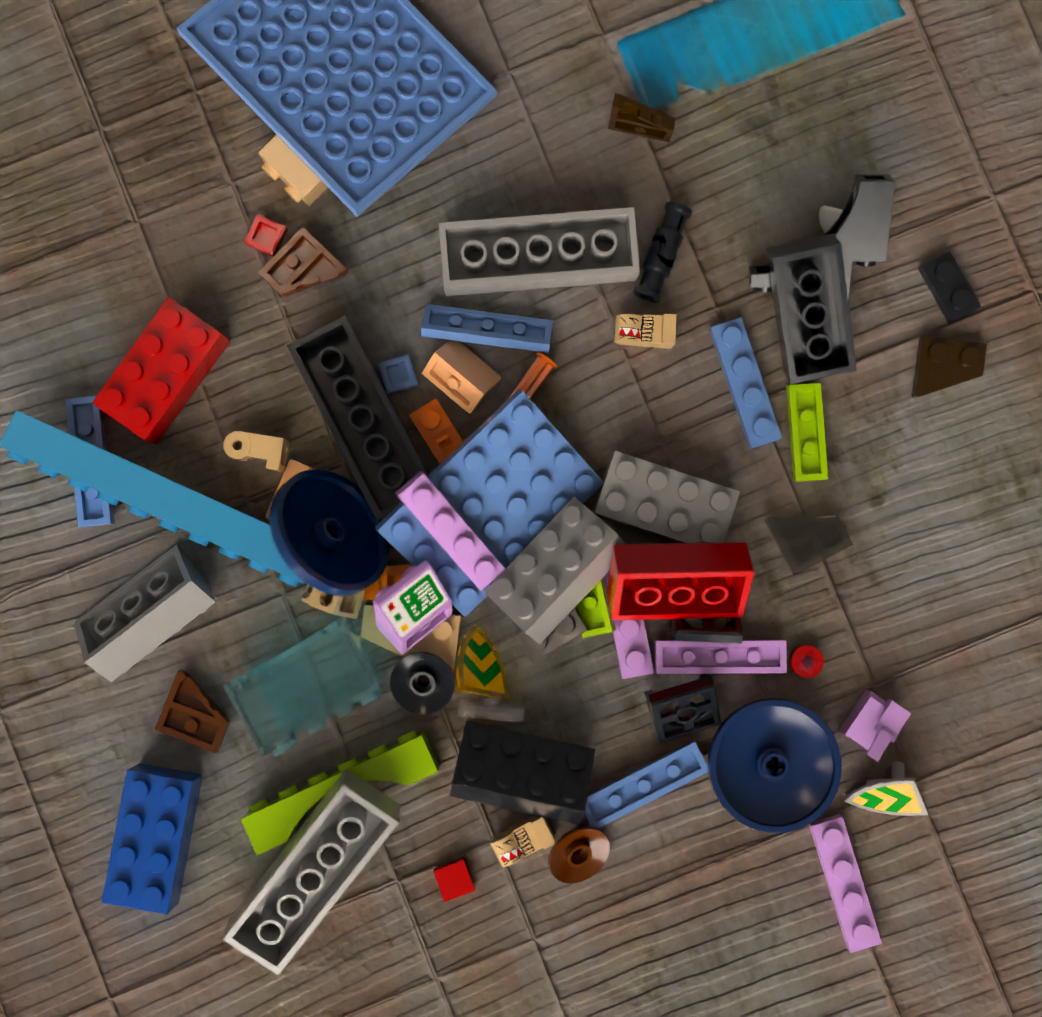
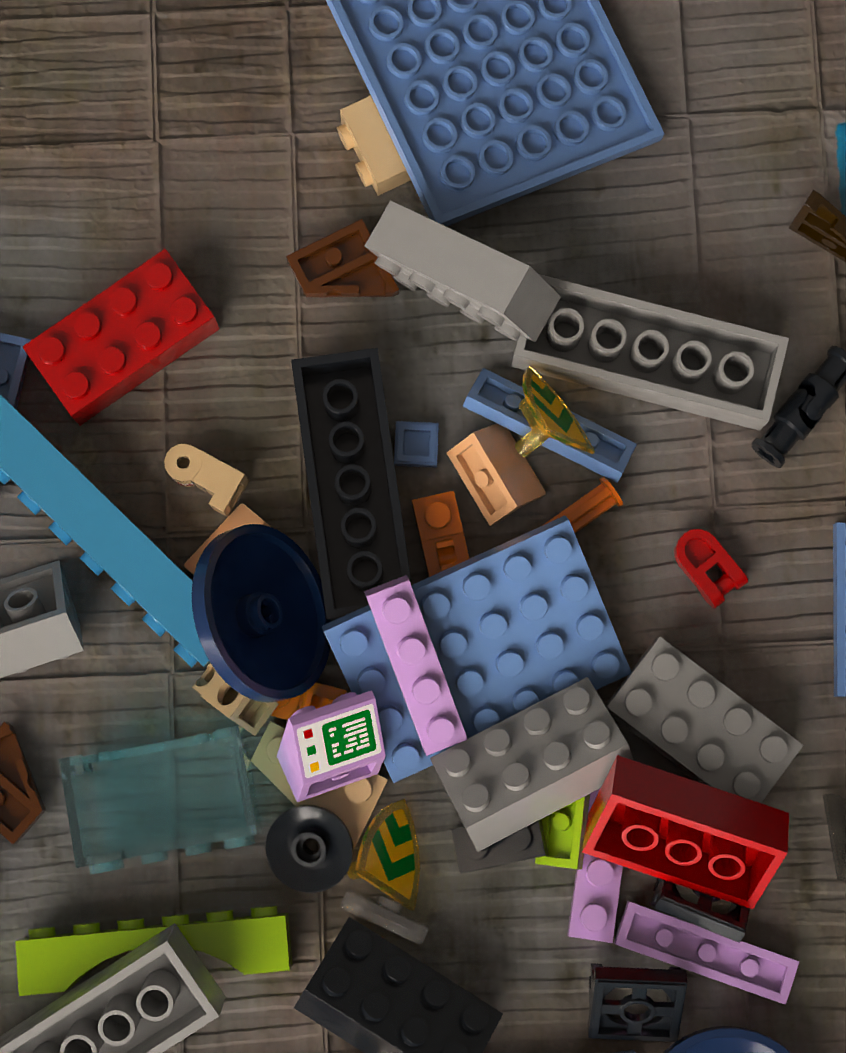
camera: 20 degrees right, 5 degrees down
tile [244,213,288,257] -> none
tan leg [614,314,677,349] -> none
red tile [789,645,824,678] -> none
none -> light grey brick [365,200,561,342]
none -> shield [515,366,595,457]
none -> red plate [674,529,749,609]

